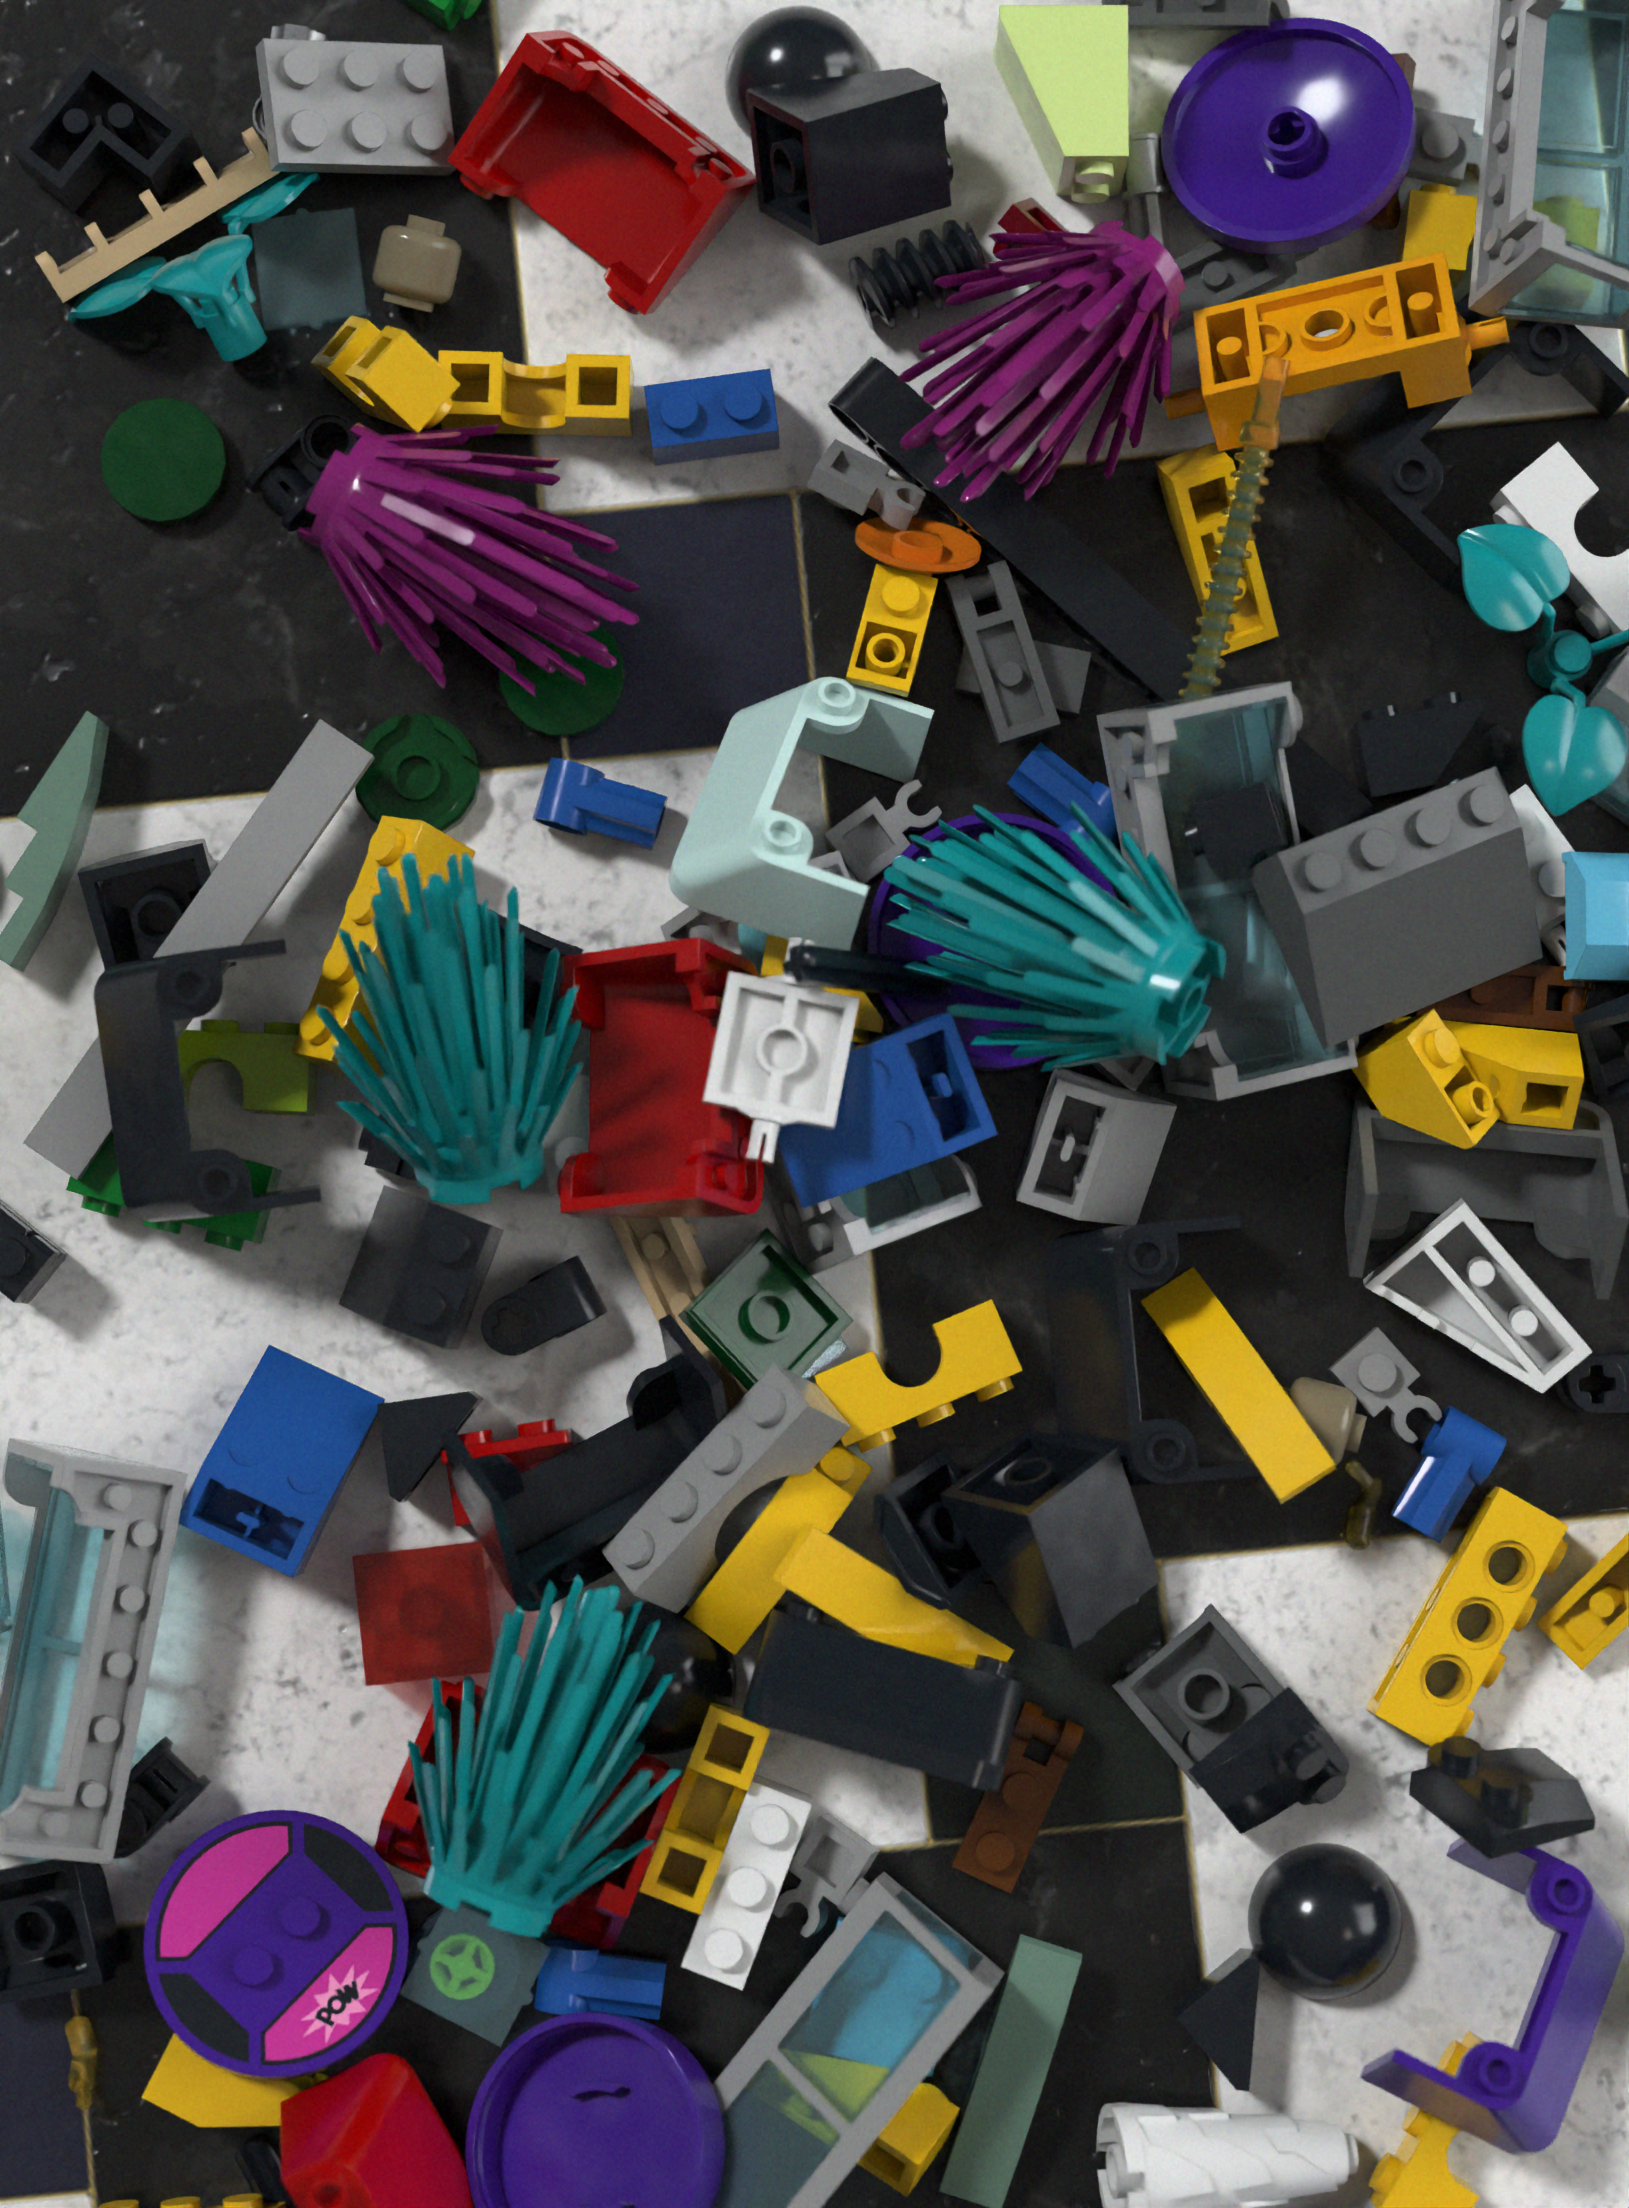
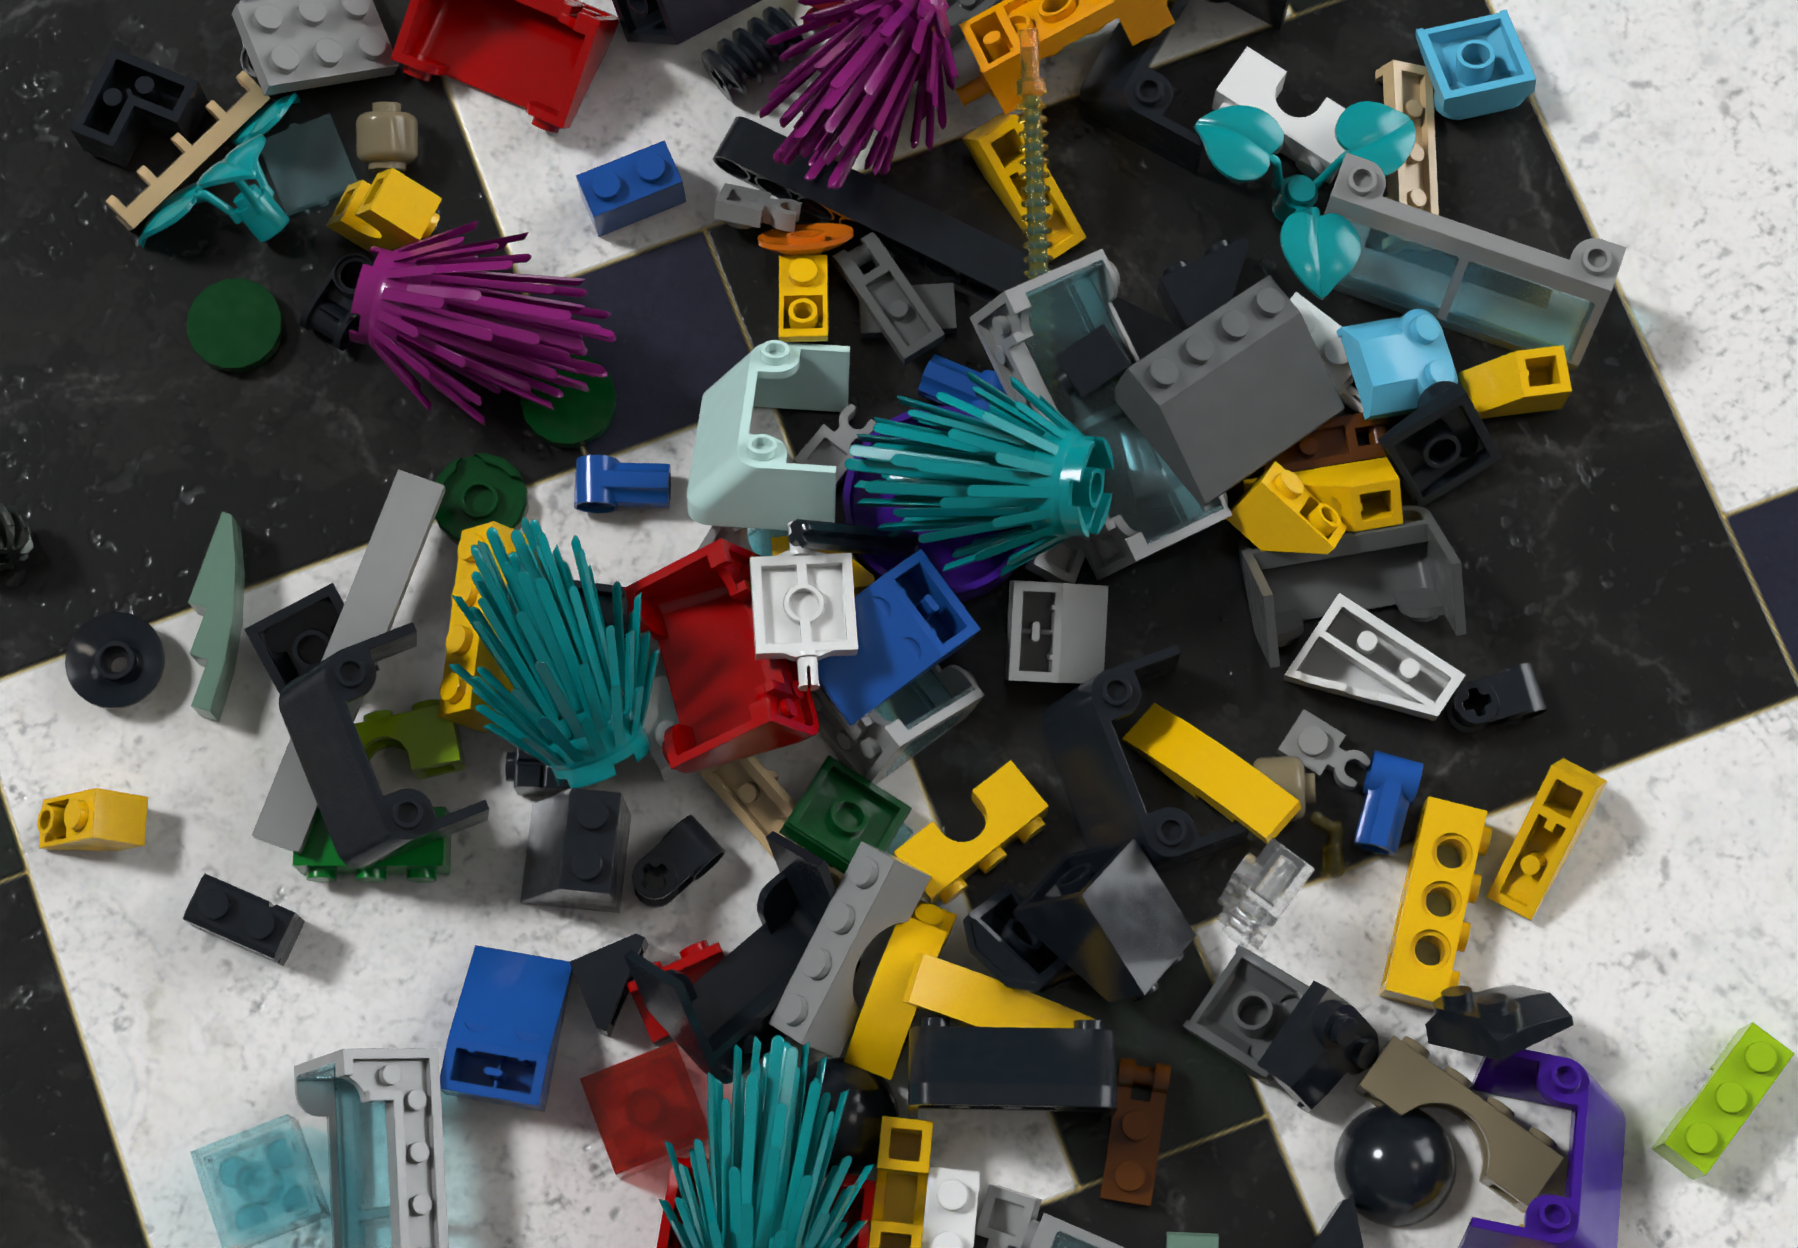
camera: 15 degrees left, 10 degrees down
yellow arch [438,350,634,437] -> none
none -> clear brick [1217,838,1315,950]
none -> dark tan arch [1353,1036,1564,1211]

